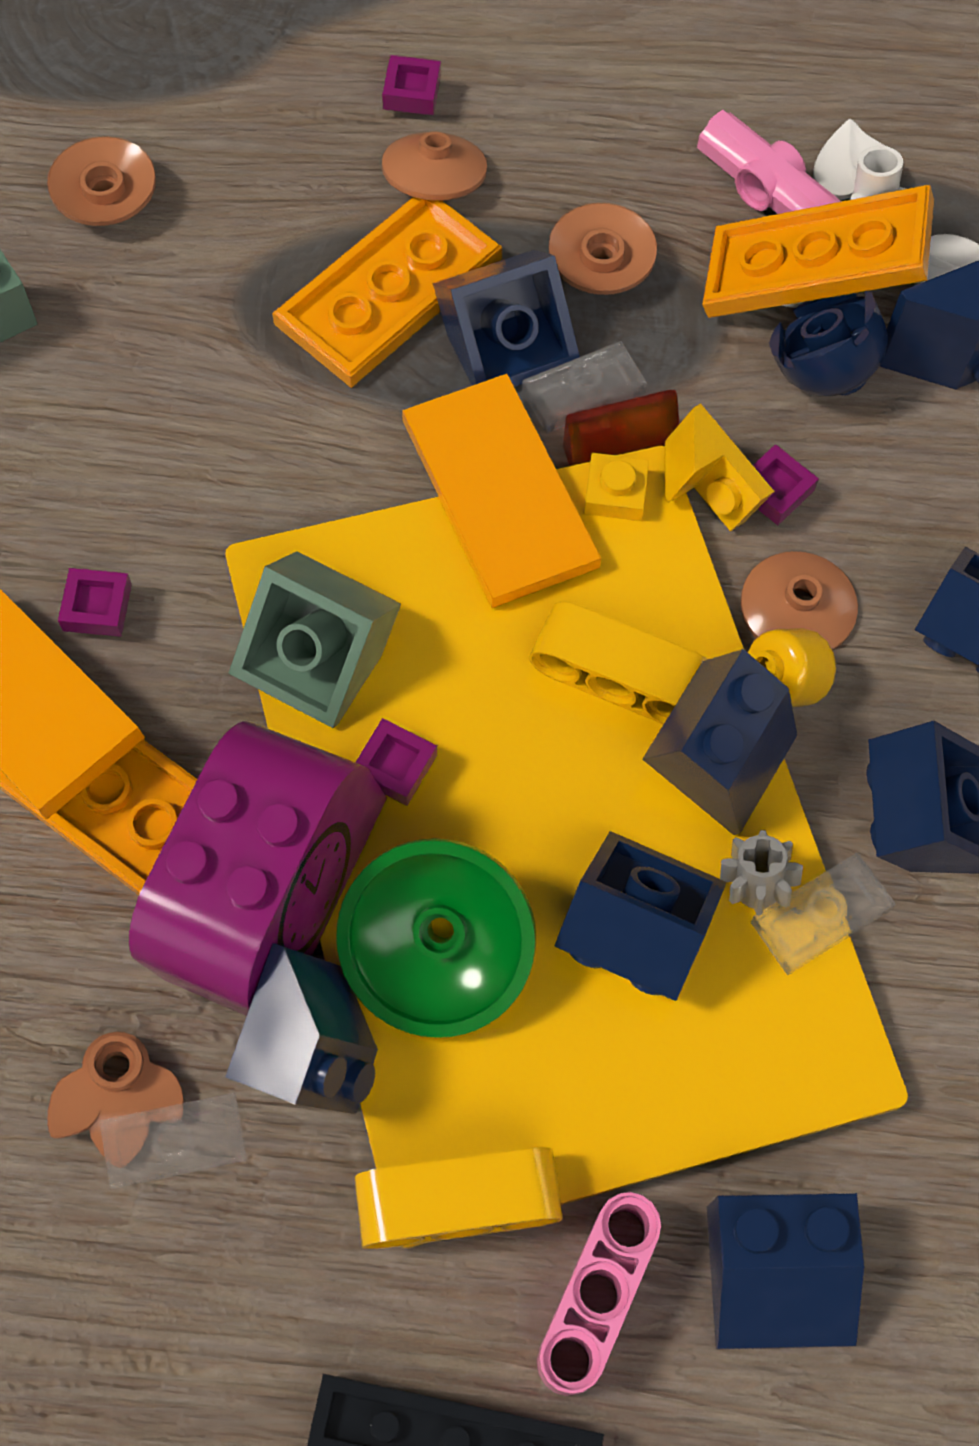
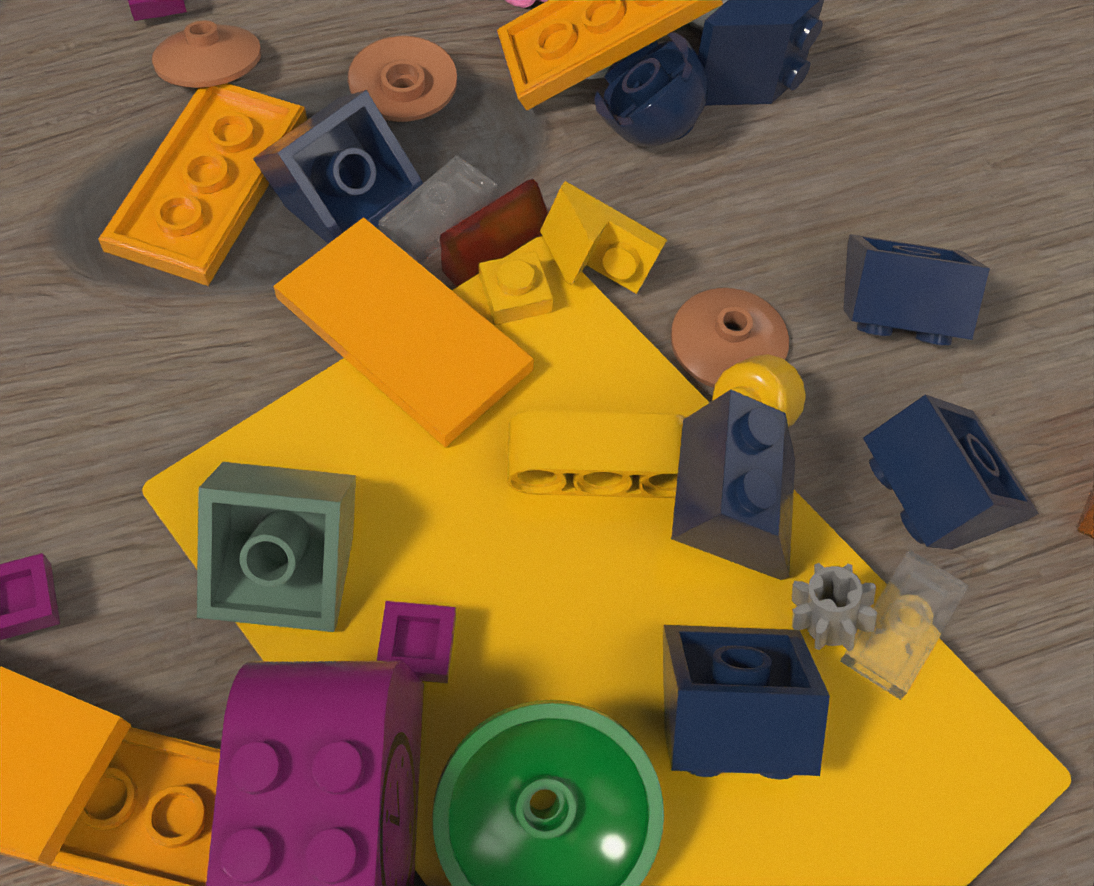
camera: 25 degrees left, 5 degrees down
magenta plate [753,444,819,526] -> none

